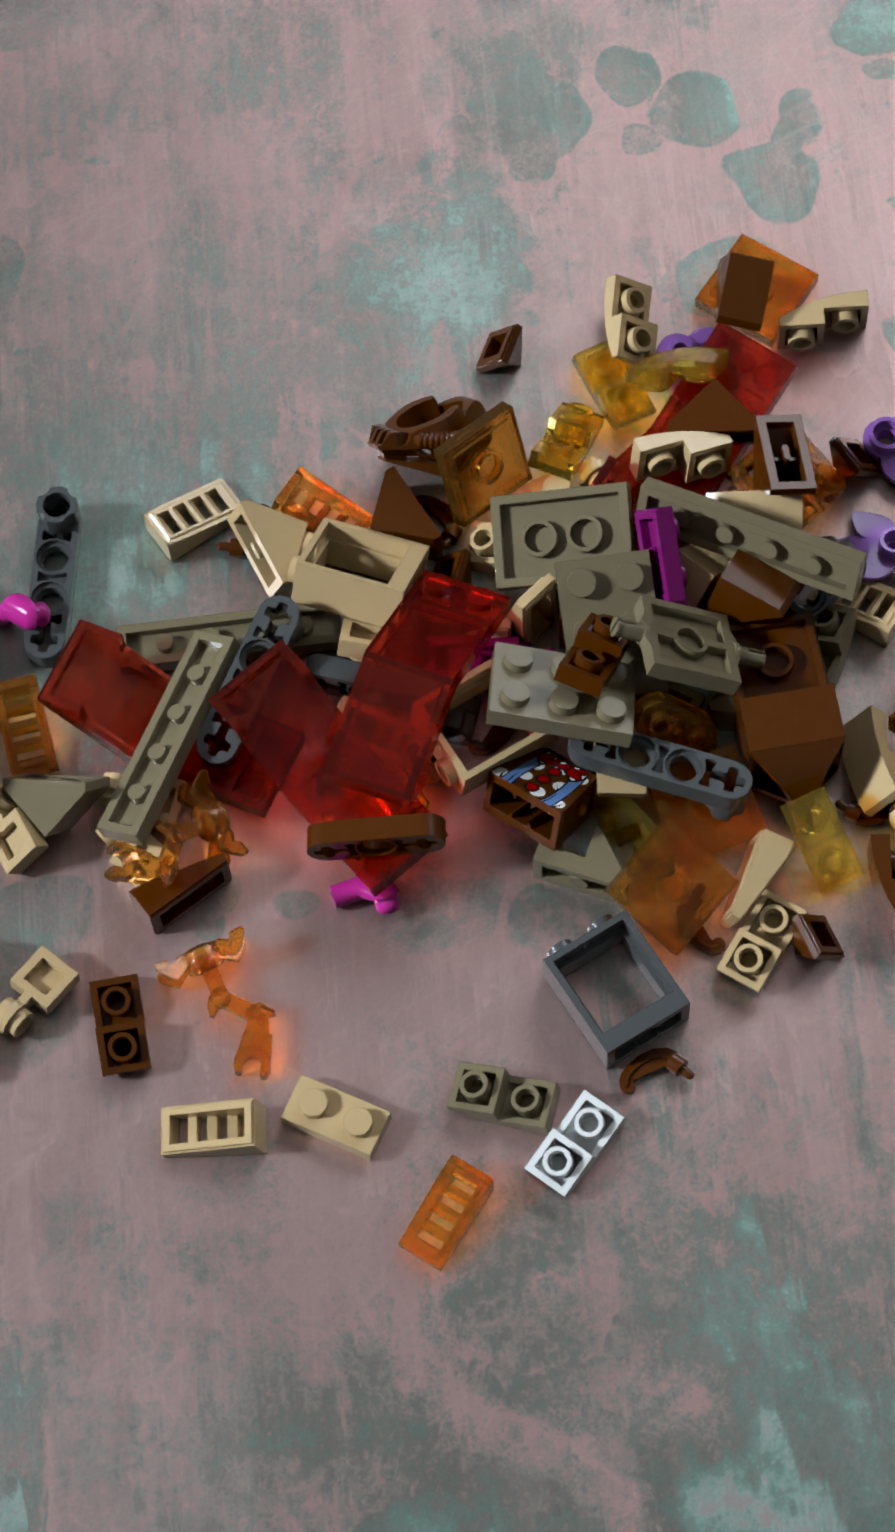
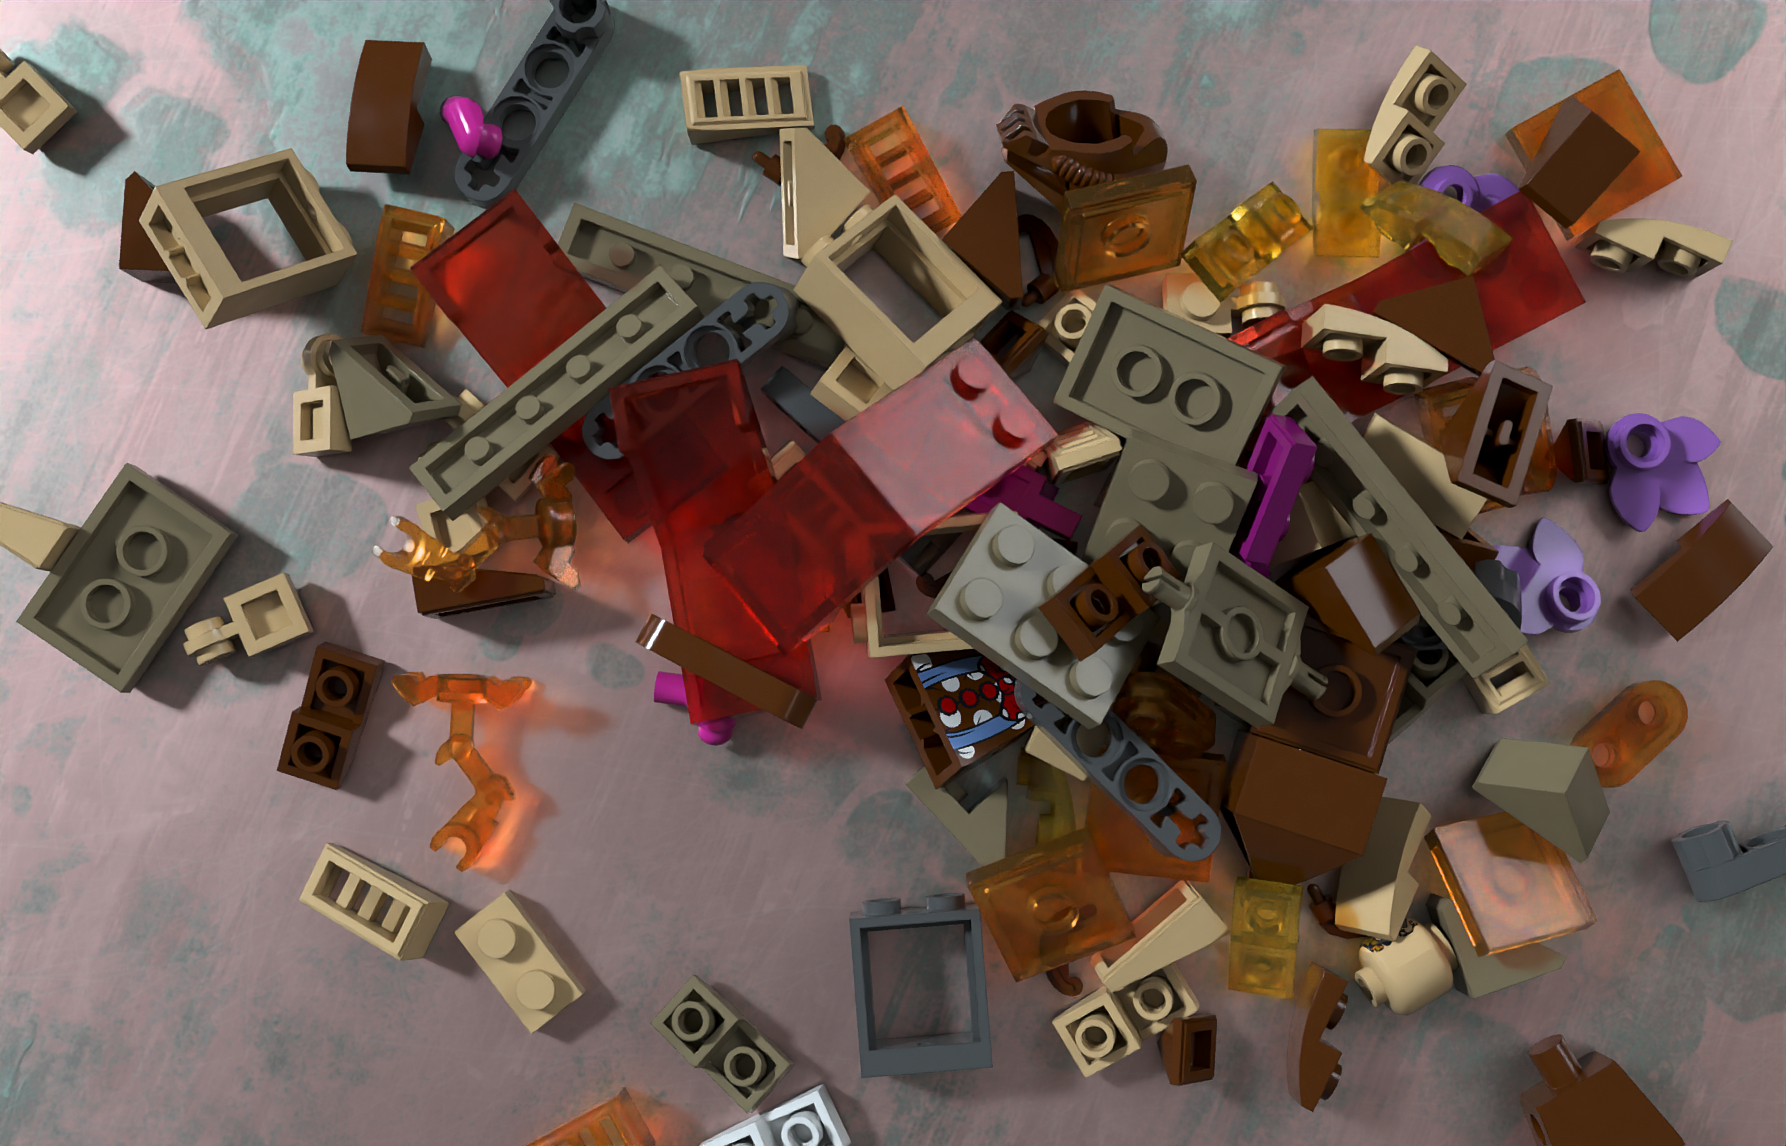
camera: 25 degrees right, 20 degrees up
reddish brown slope [476,323,523,373] -> none
reddish brown piece [619,1047,695,1095] -> none

